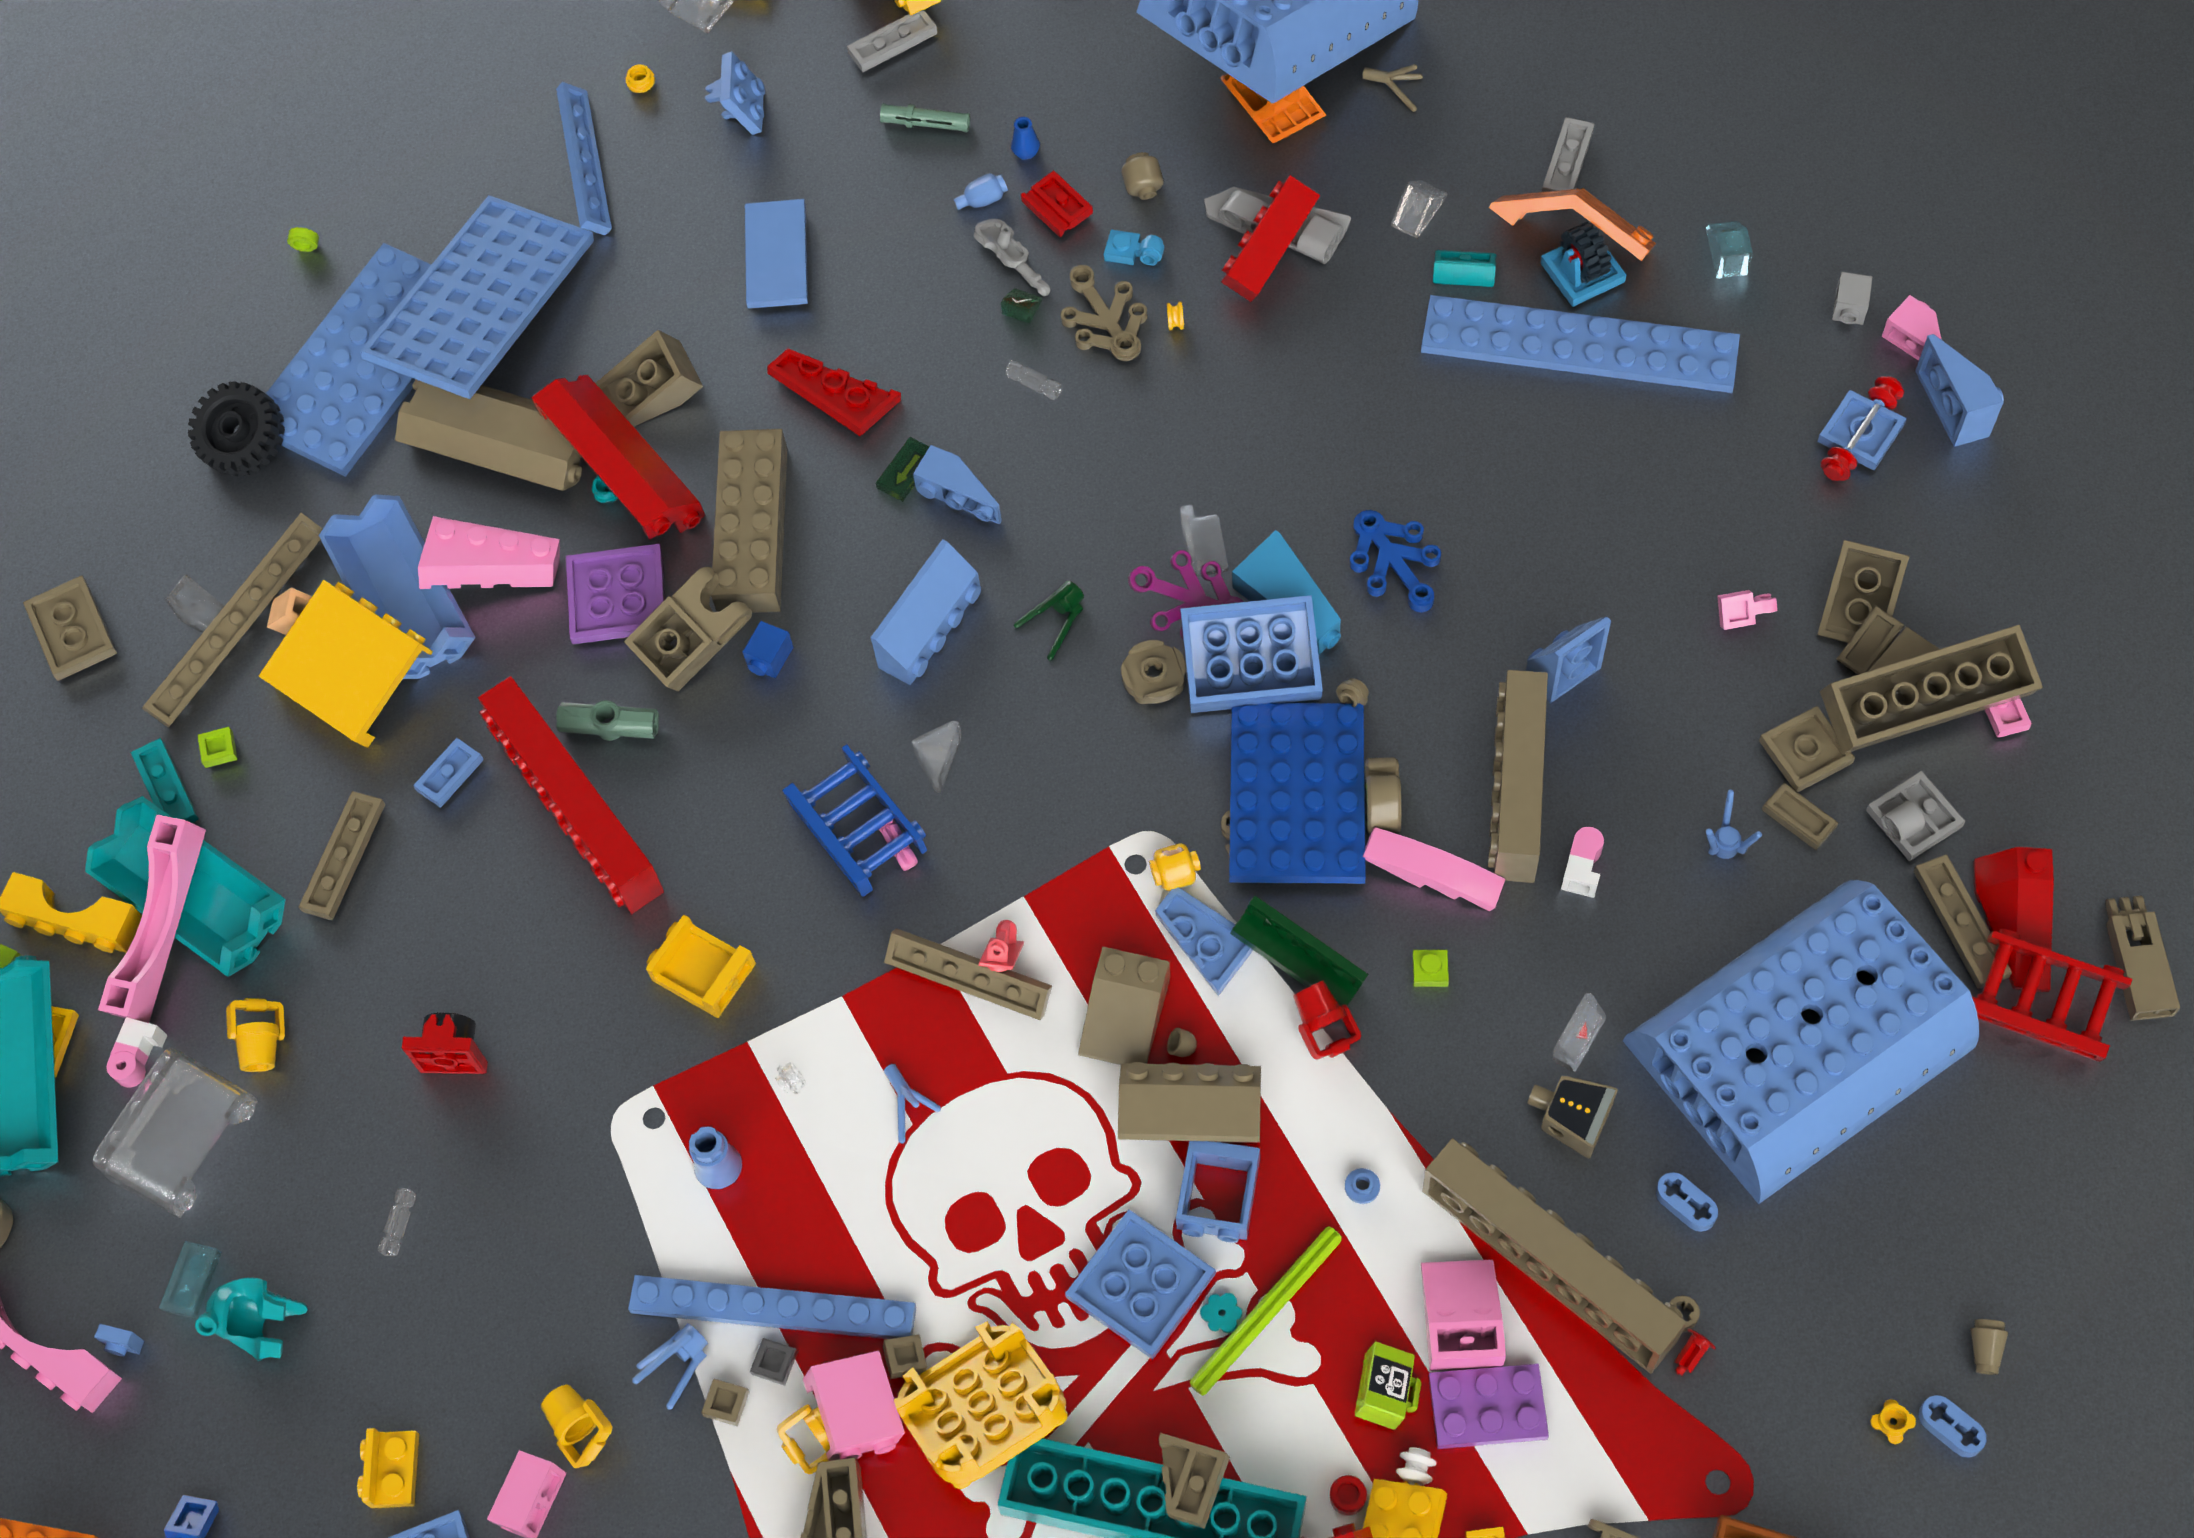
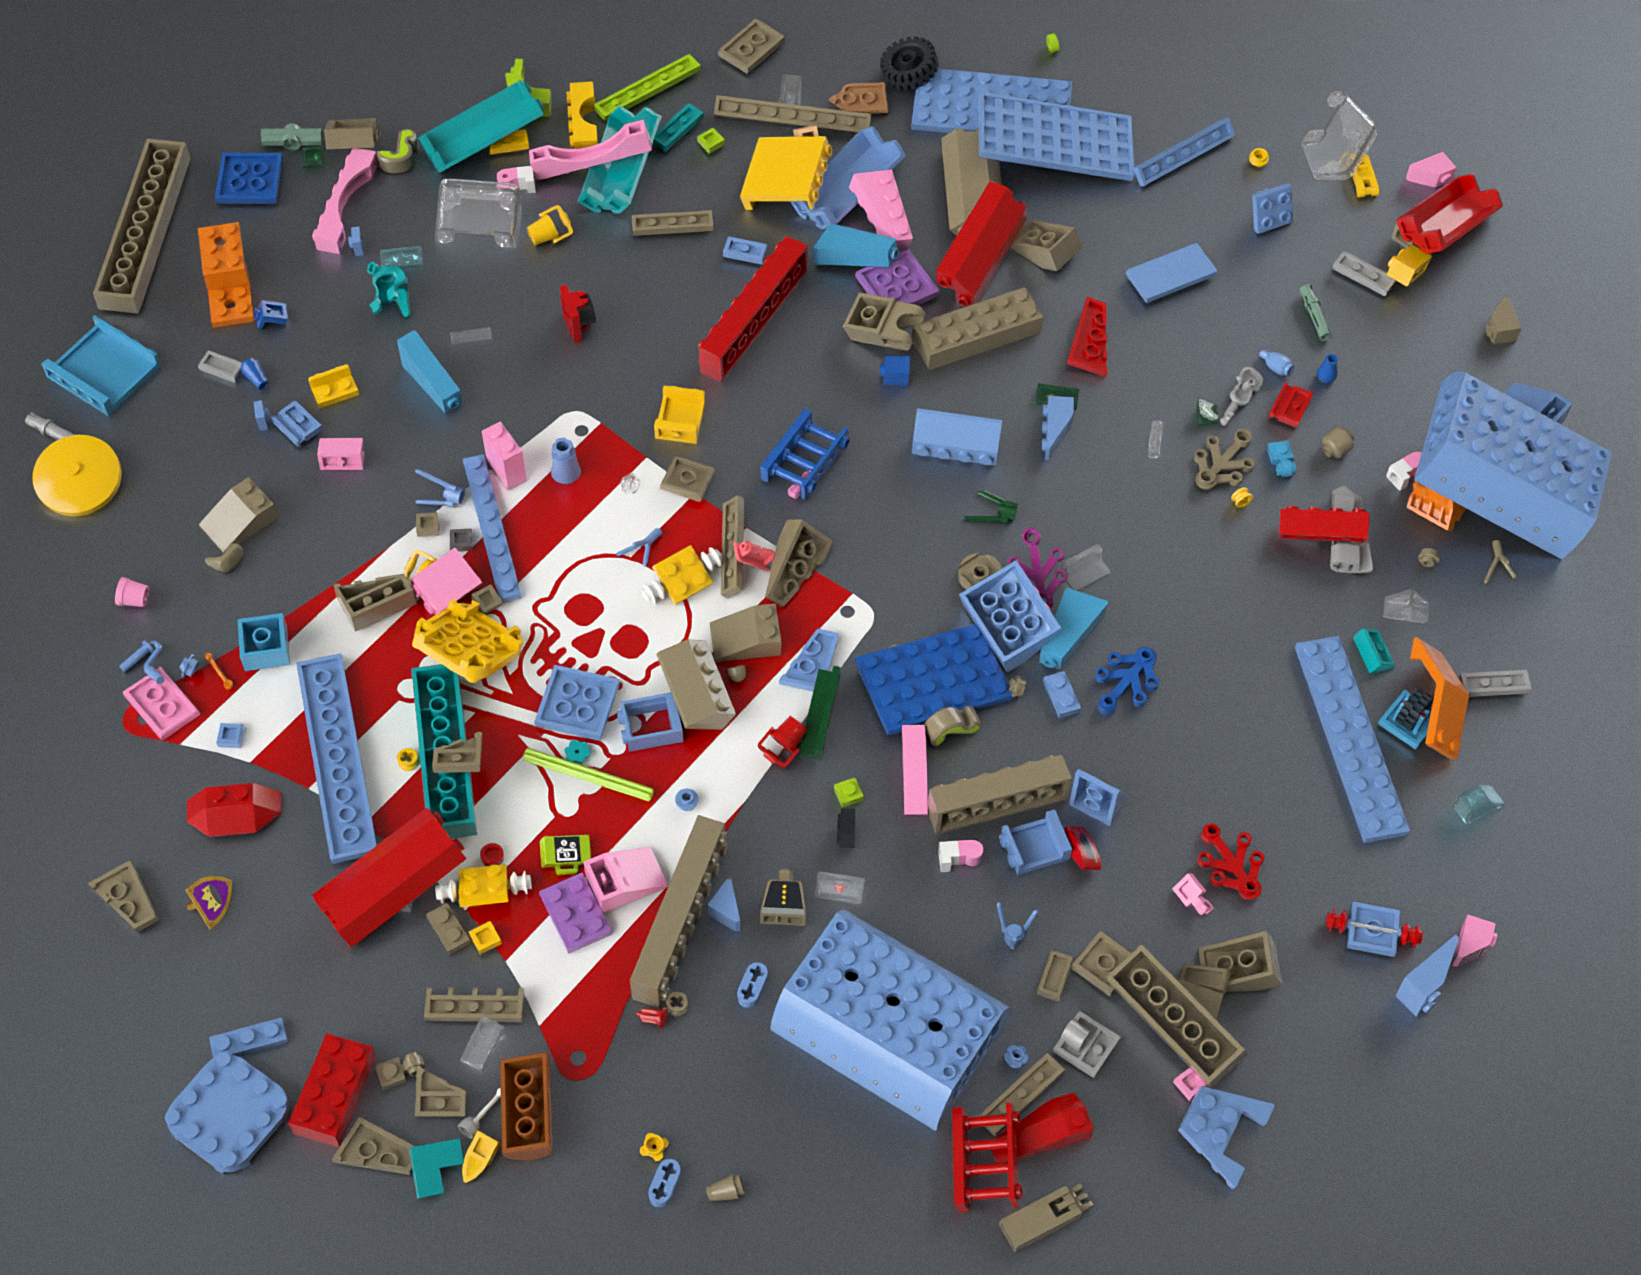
camera: 60 degrees right, 5 degrees down
yellow piece [541,1384,612,1468] -> none
sand green piece [556,700,659,741] -> none
clear slope [911,720,962,793] -> none
yellow head [1149,843,1201,891] -> none
light grey brick [1832,272,1873,325] -> none
none -> dark azure slope [397,330,462,413]
none -> bright pink brick [482,421,527,490]
none -> lime plate [594,54,701,121]
none -> yellow plate [641,545,723,605]
none -> dark tan plate [660,456,715,502]
none -> medium blue slope [707,879,741,932]
none -> dark tan wedge [765,519,833,607]
none -> dark azure slope [813,223,899,267]
none -> medium nougat tile [829,82,888,114]
none -> black piece [837,808,855,848]
none -> medium blue panel [999,809,1072,875]
none -> medium blue plate [1004,1045,1029,1068]
none -> medium blue plate [1043,671,1081,719]
none -> red slope [1064,826,1102,870]
none -> medium blue wing [1178,1086,1275,1189]
none -> red plant [1197,823,1265,900]
none -> white leg [1386,452,1422,491]
none -> dark tan plate [1418,548,1440,567]

